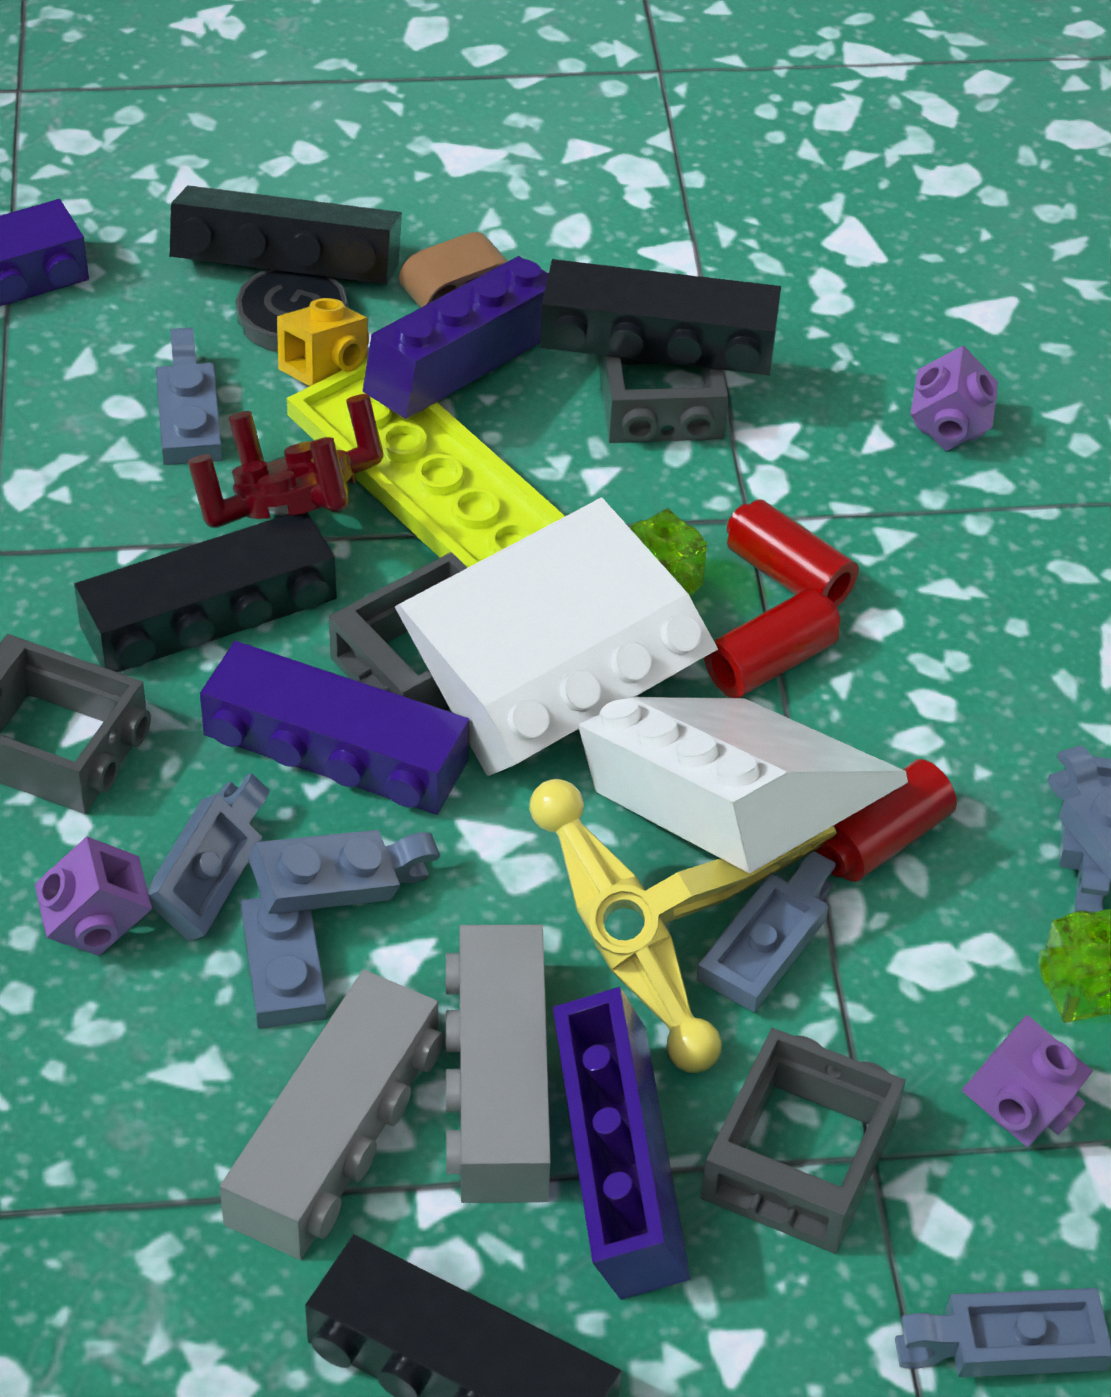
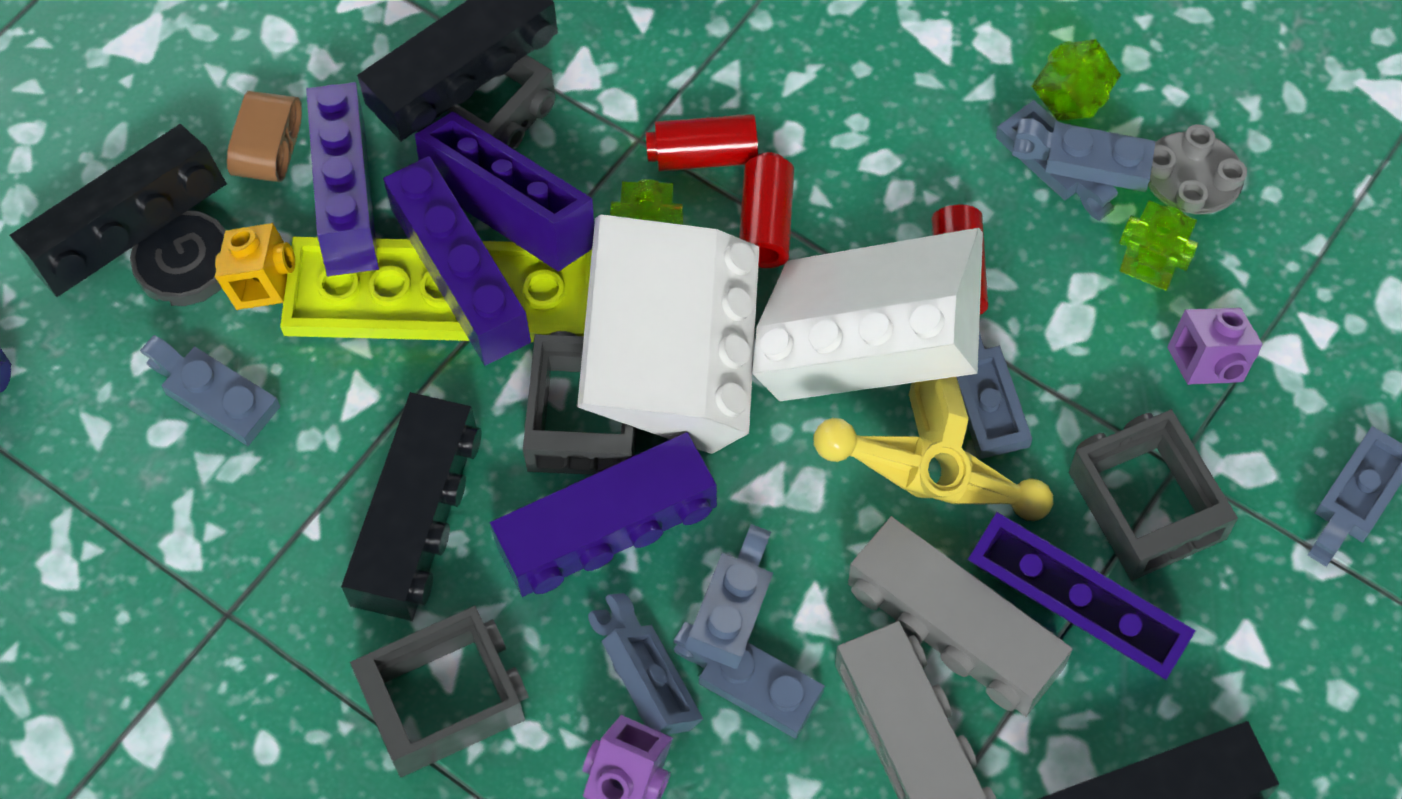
camera: 45 degrees left, 15 degrees up
dark red plate [188,394,384,528] -> none
none -> dark purple brick [383,156,531,366]
none -> dark purple brick [415,111,594,272]

